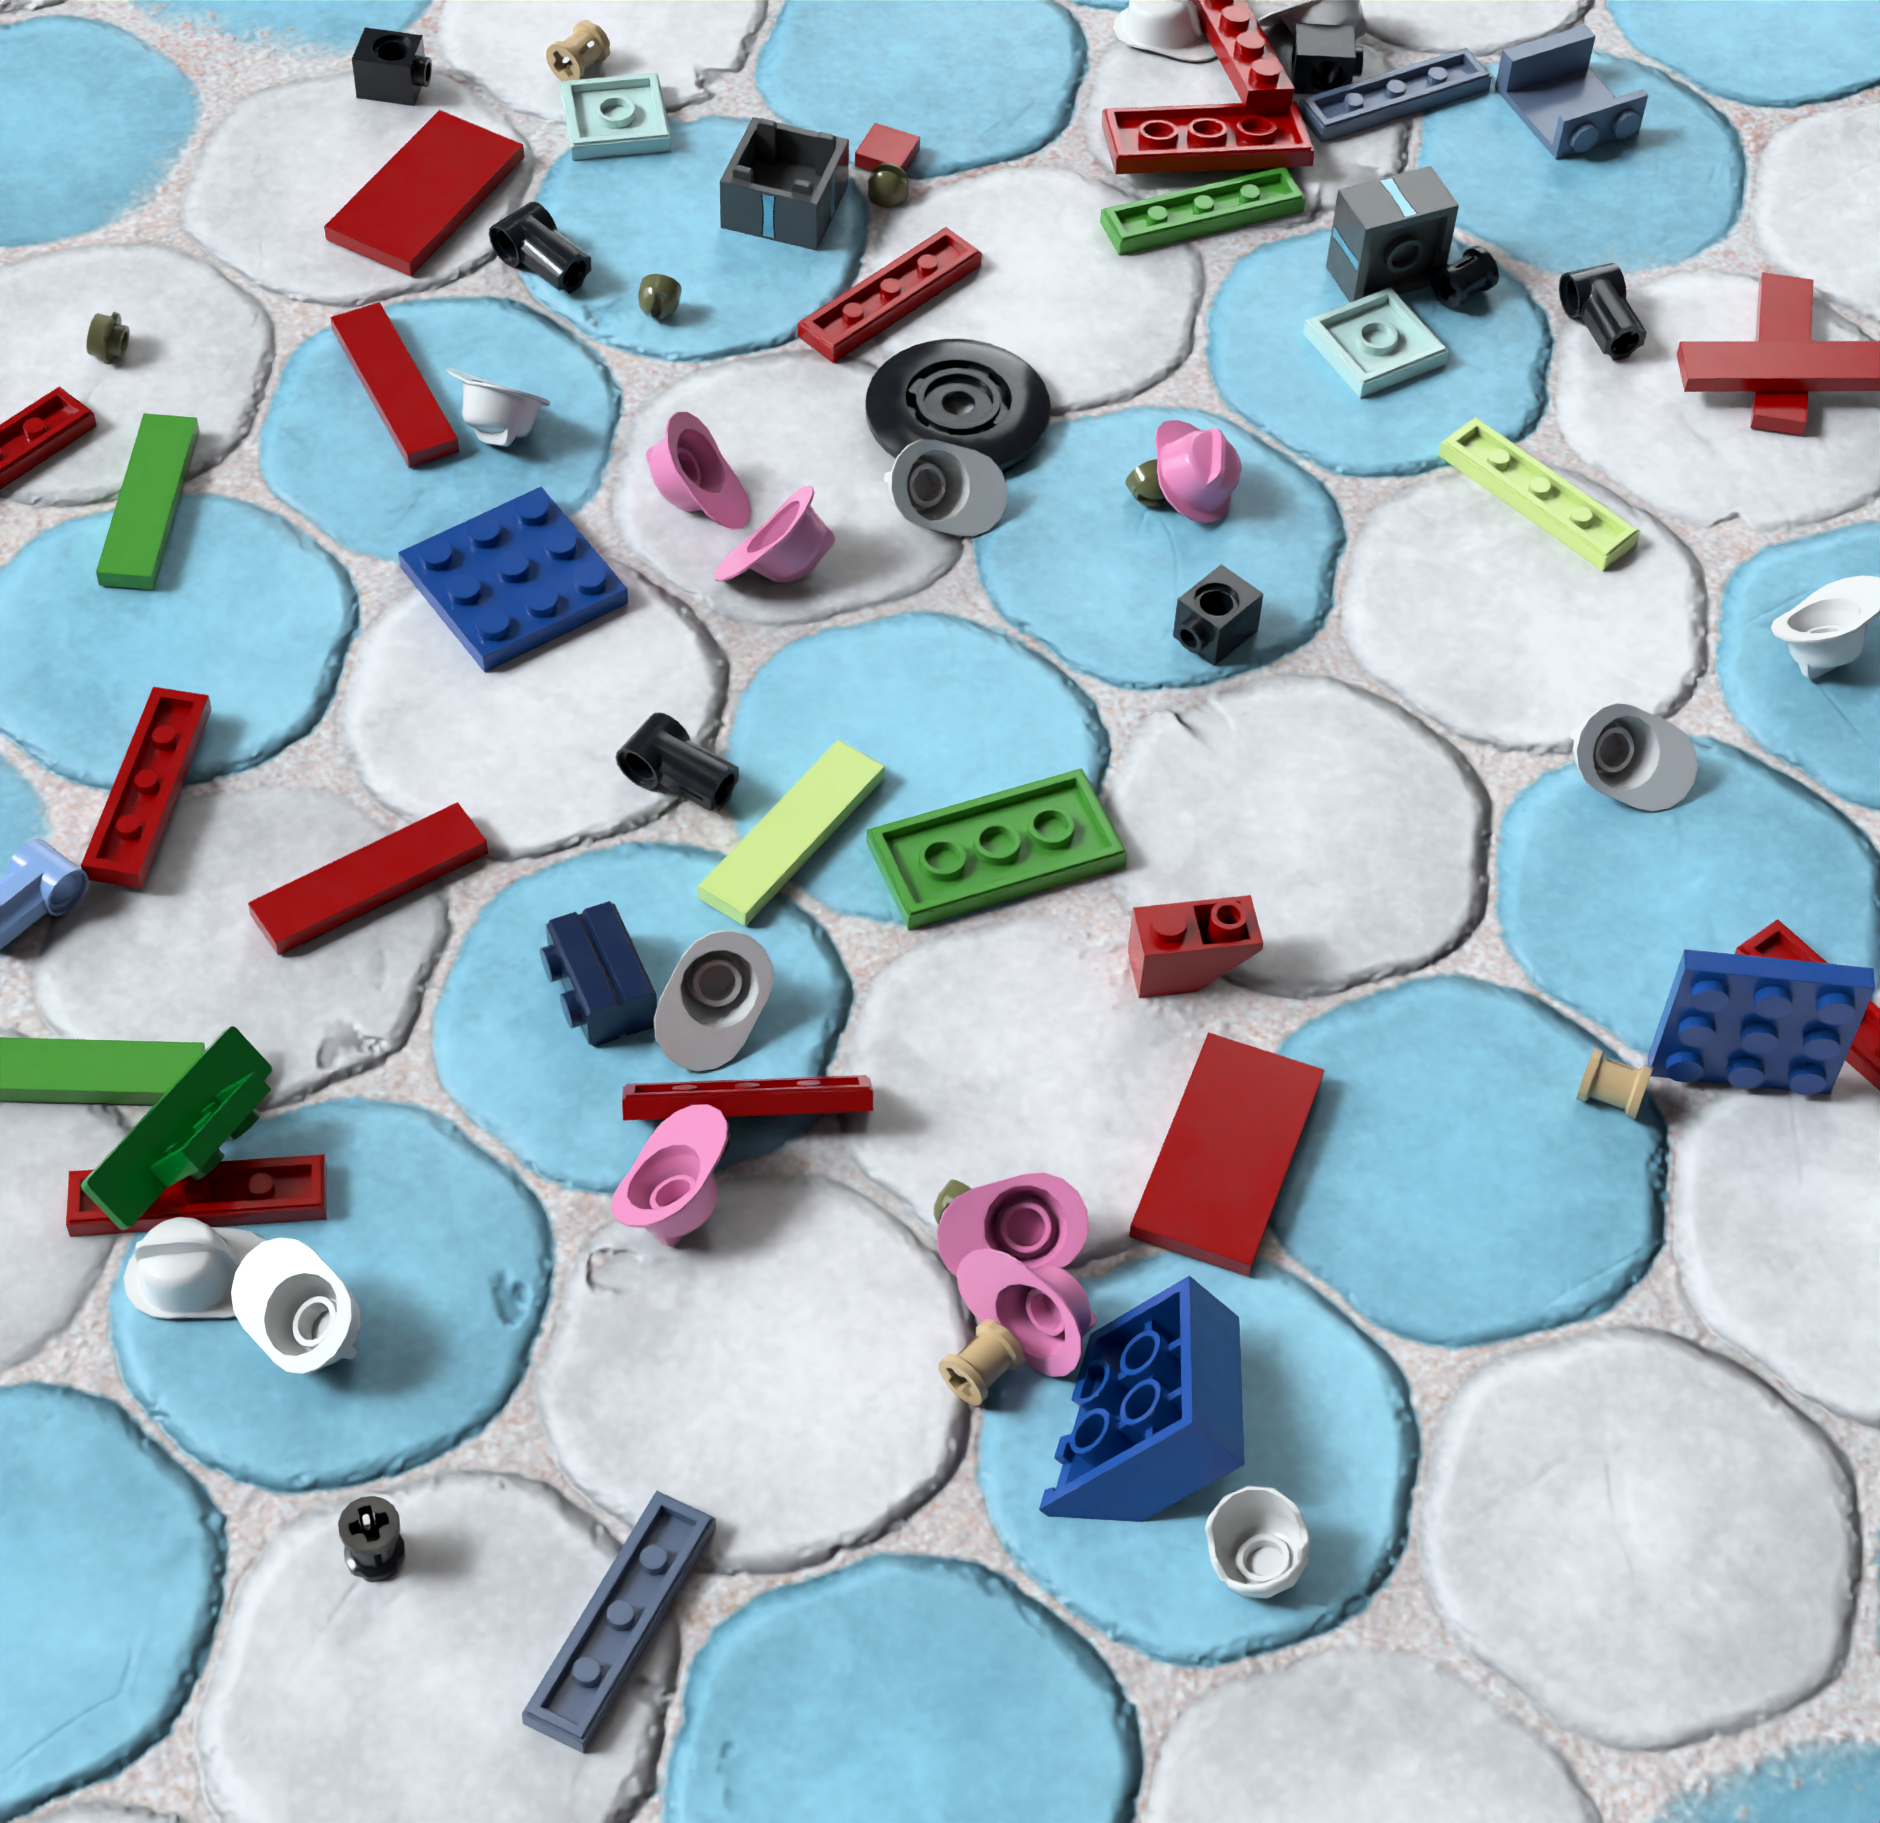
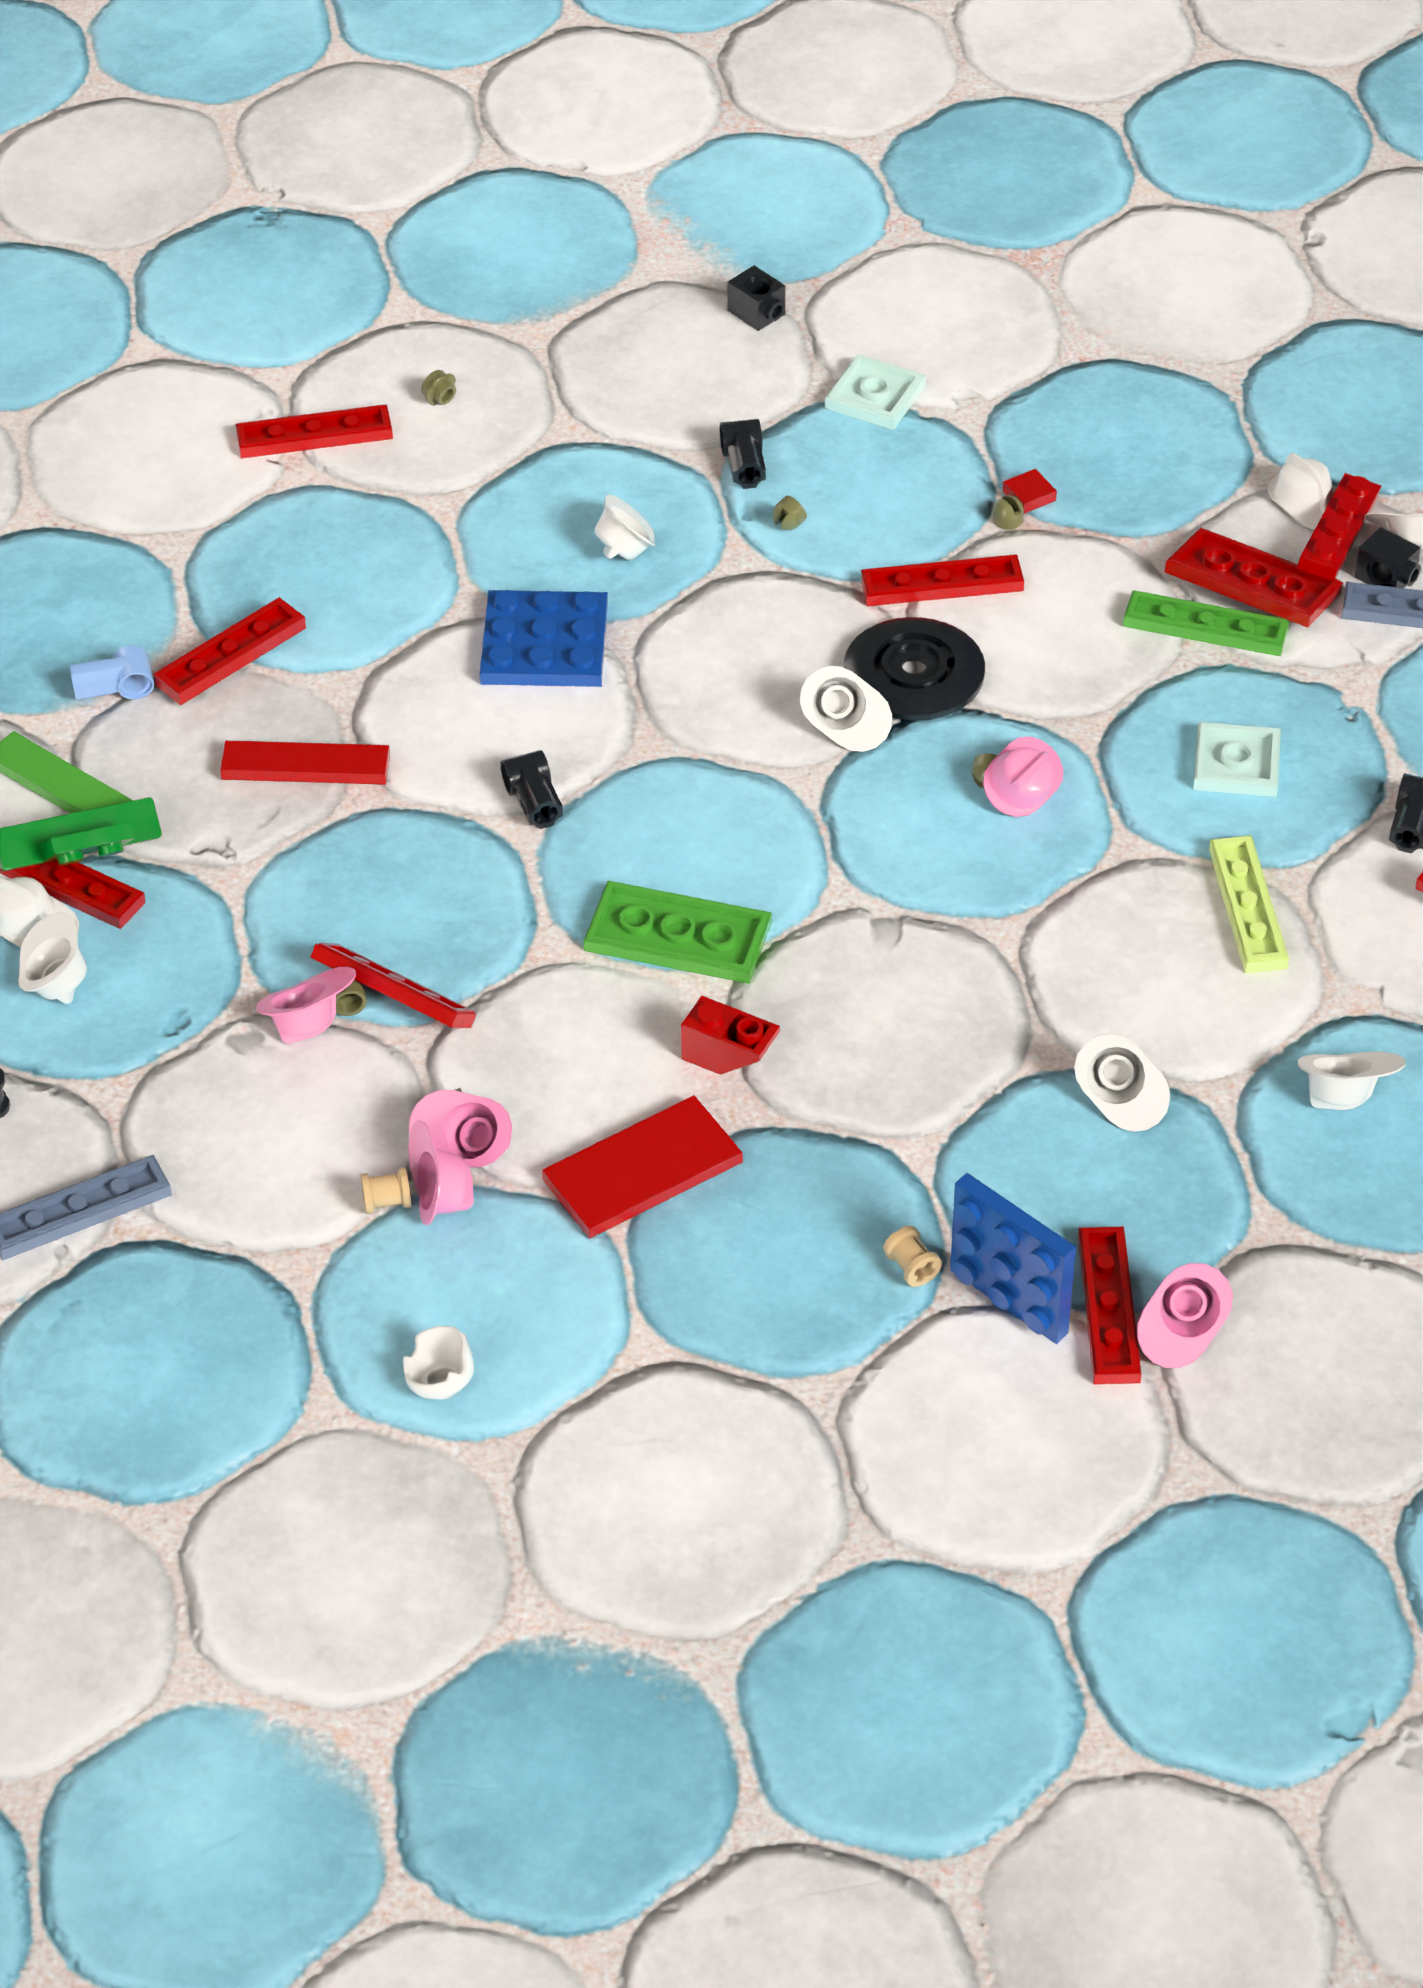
camera: 40 degrees right, 5 degrees down
bright green tile [96,413,199,590] -> none
red tile [324,110,524,276] -> none
red tile [330,302,459,468] -> none
dark blue brick [540,901,657,1047] -> none
tan bush [546,20,610,81] -> none
bright pink piece [646,412,751,530] -> none
white piece [654,930,774,1072] -> none
yellowish green tile [698,740,885,927] -> none
bright pink piece [714,486,835,582] -> none
dark grey container [720,117,849,251] -> none
blue wedge [1039,1276,1245,1522] -> none
black brick [1173,564,1264,666] -> none
dark grey container [1326,166,1459,302] -> none
black bush [1430,246,1499,309] -> none

